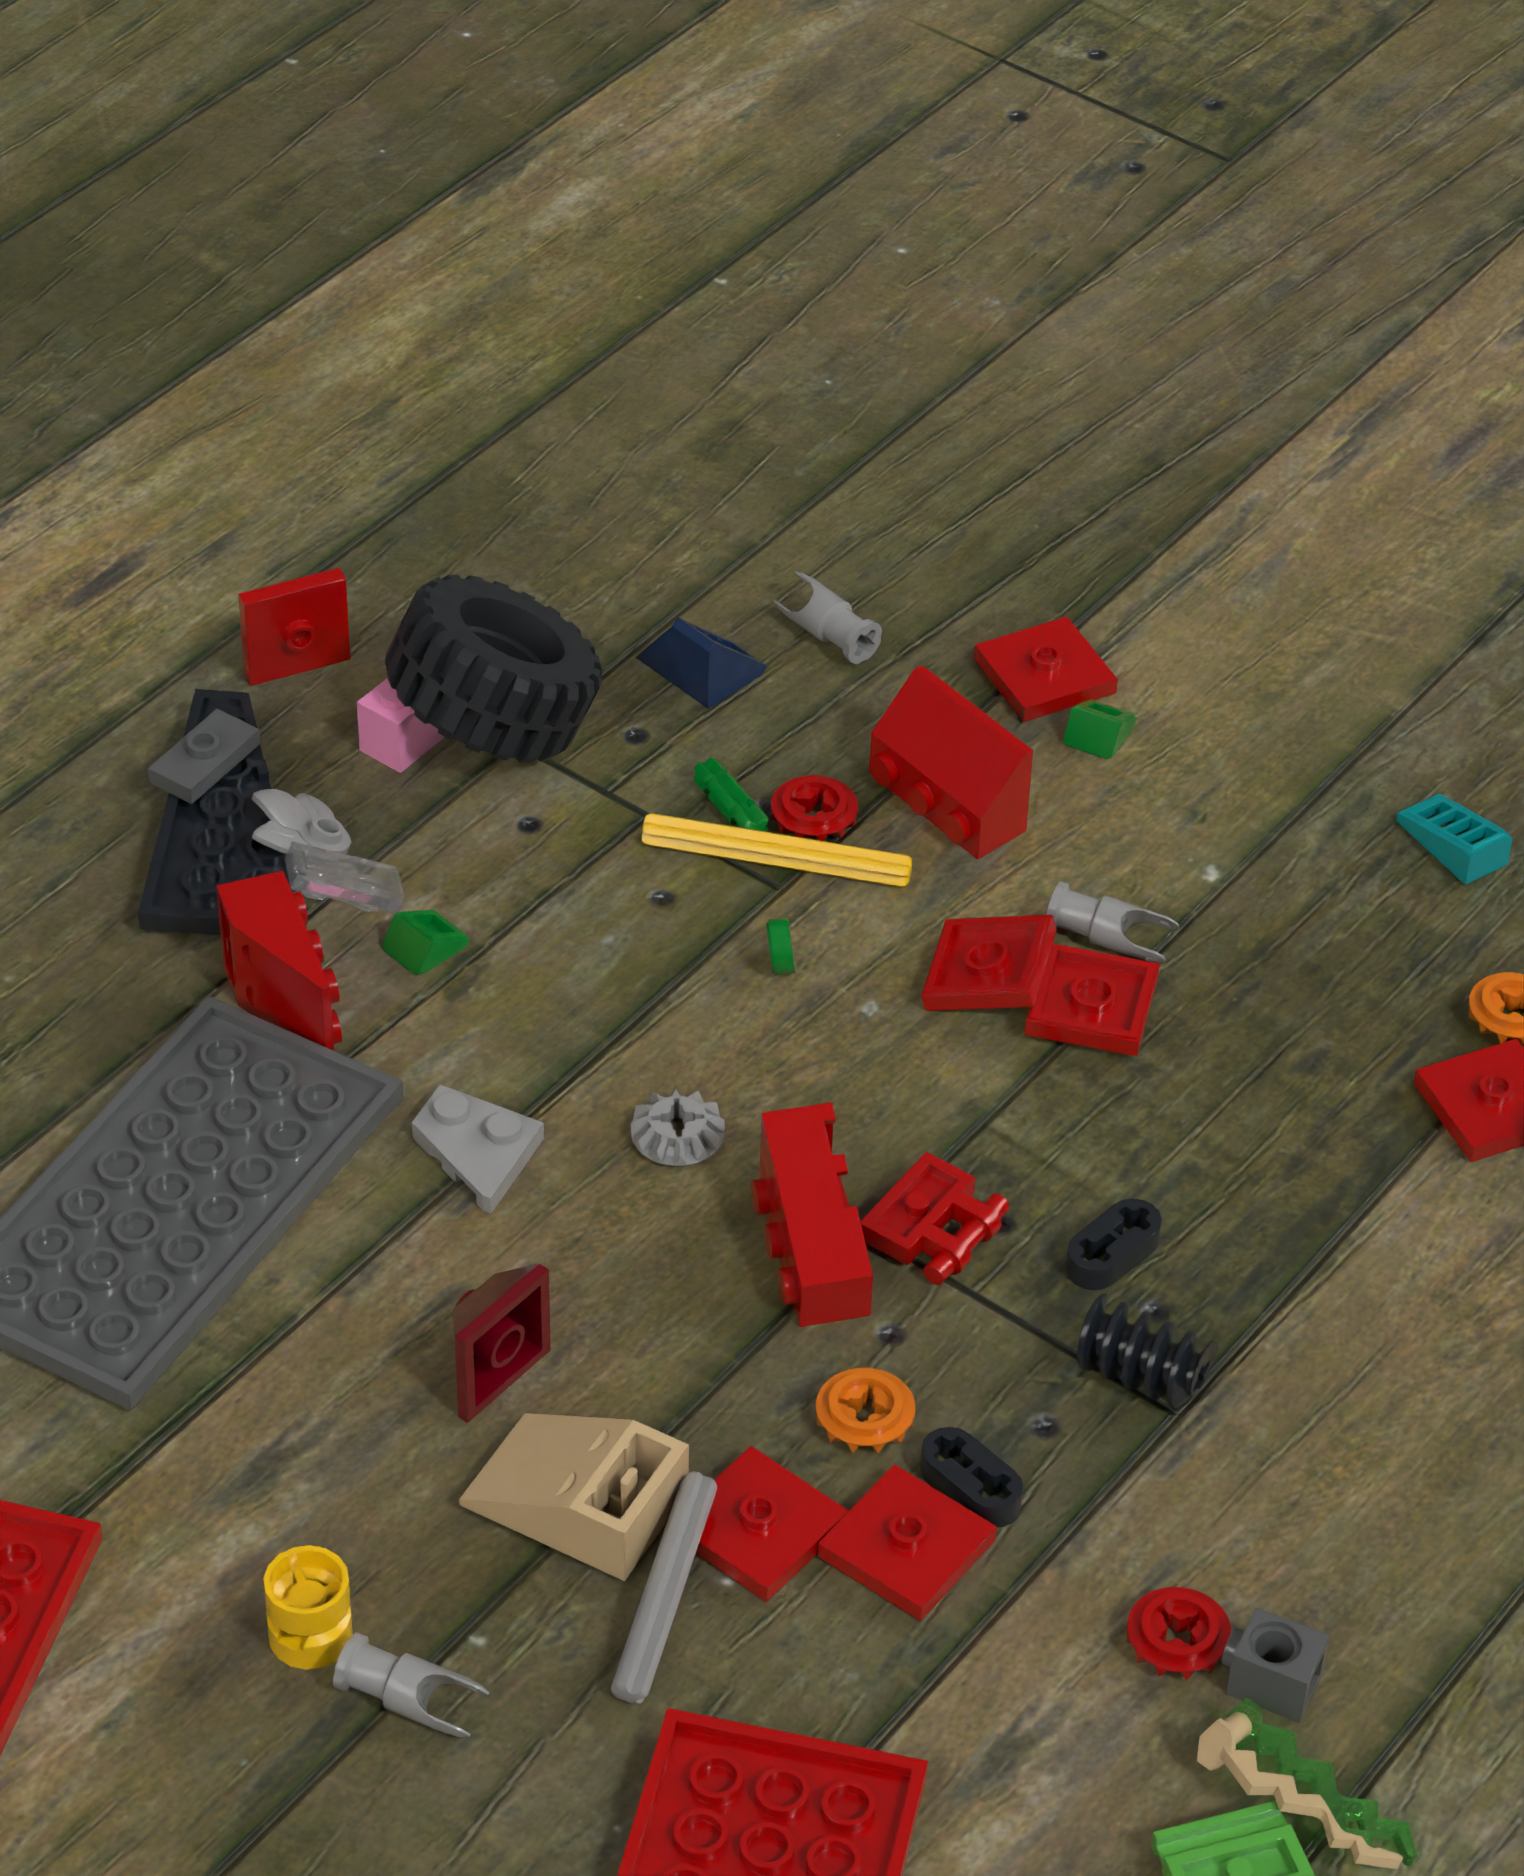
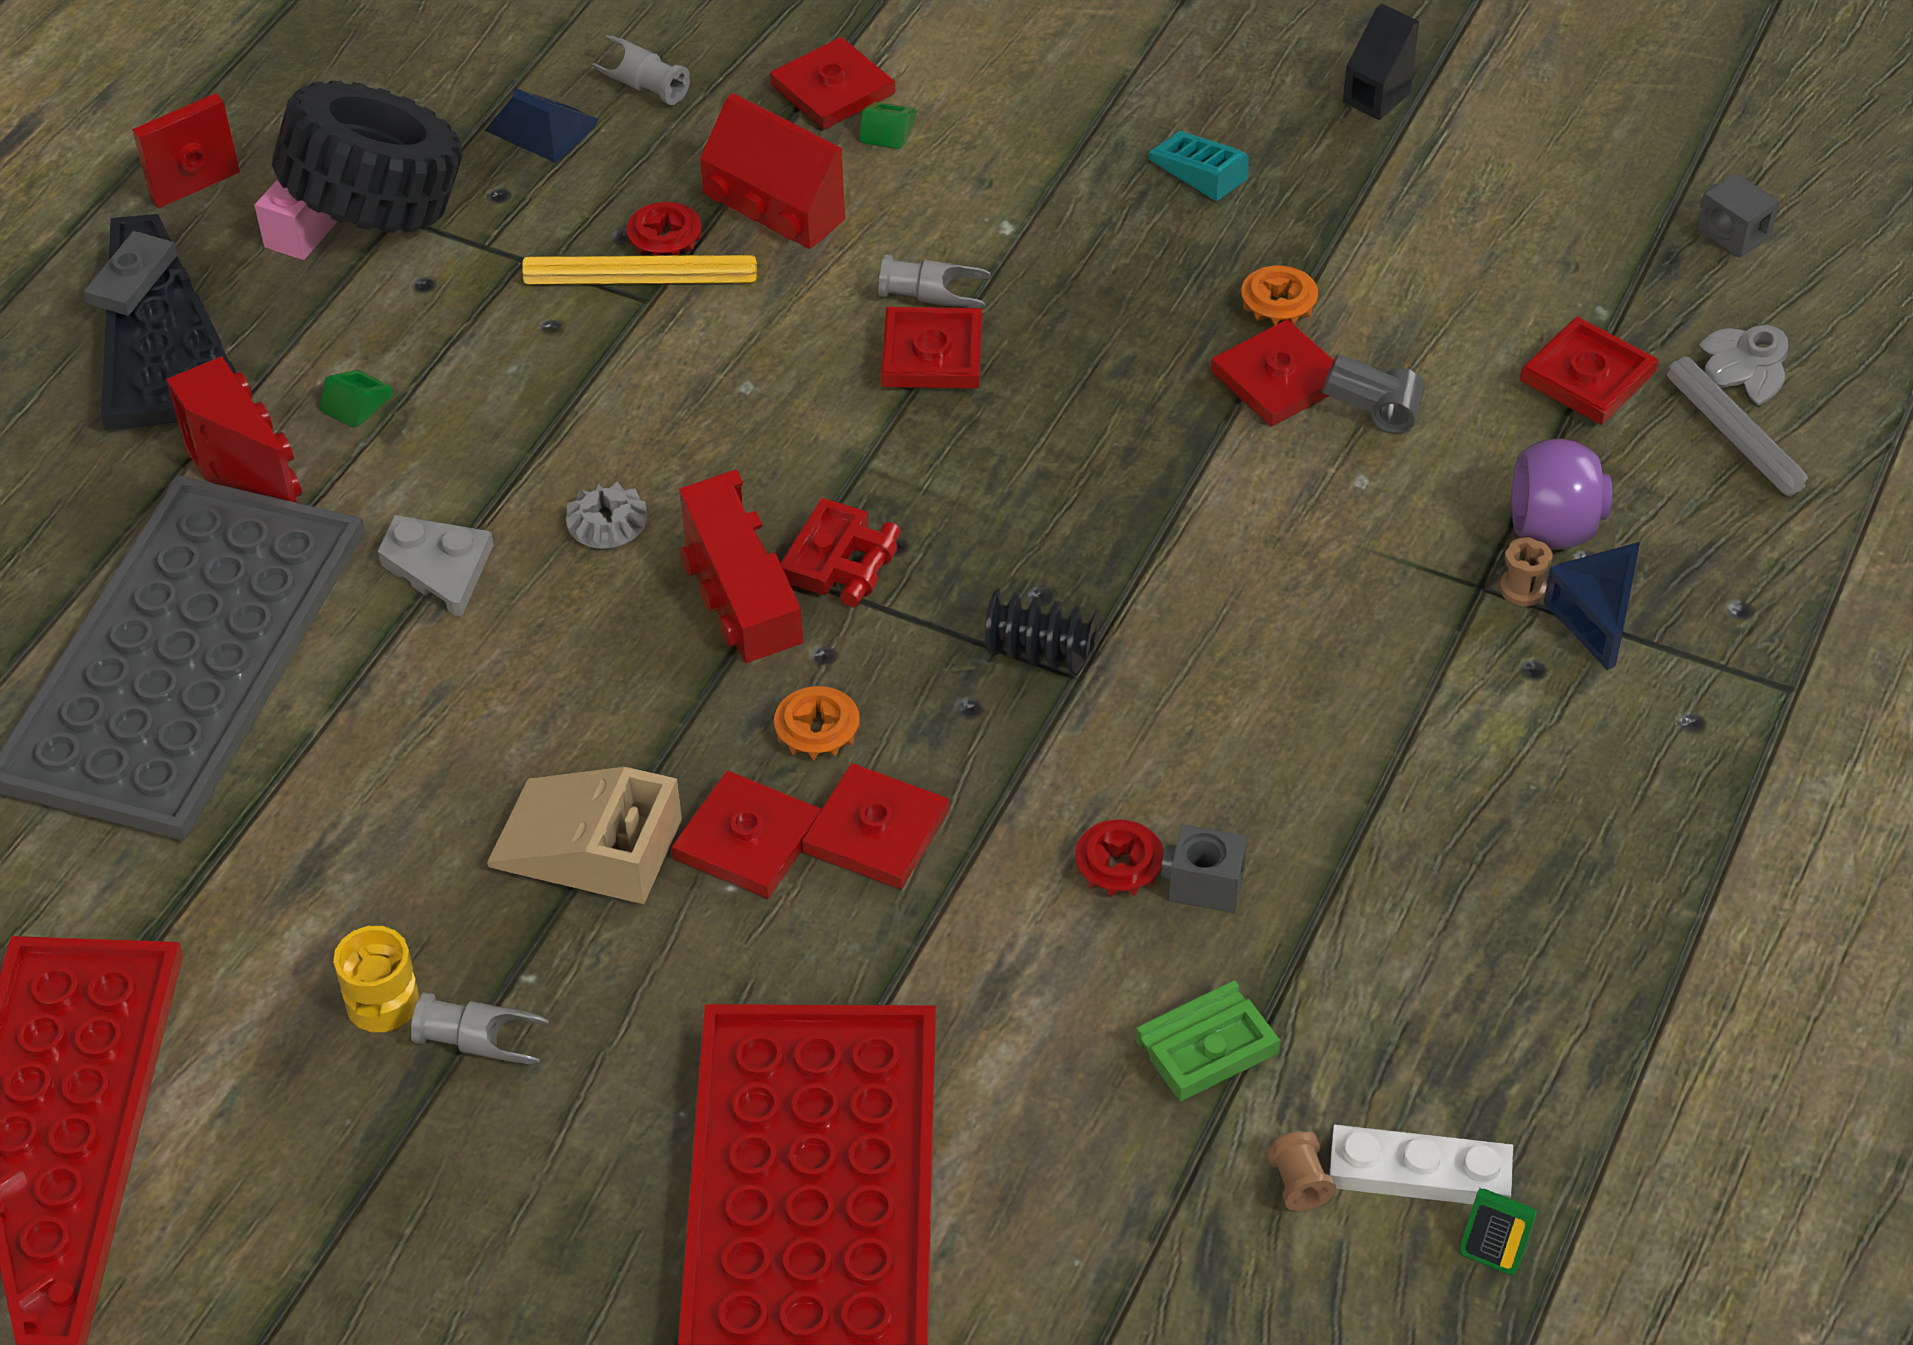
camera: 10 degrees left, 5 degrees up
light grey plate [252,789,351,866] -> none
clear plate [285,841,405,914] -> none
dark red slope [453,1263,551,1423] -> none
light grey axle [611,1471,717,1704] -> none
green axle [694,757,768,832] -> none
green tile [766,917,795,976] -> none
black beam [920,1427,1023,1528] -> none
red plate [921,915,1057,1011] -> none
black beam [1066,1198,1162,1290] -> none
piece [1197,1697,1417,1869] -> none

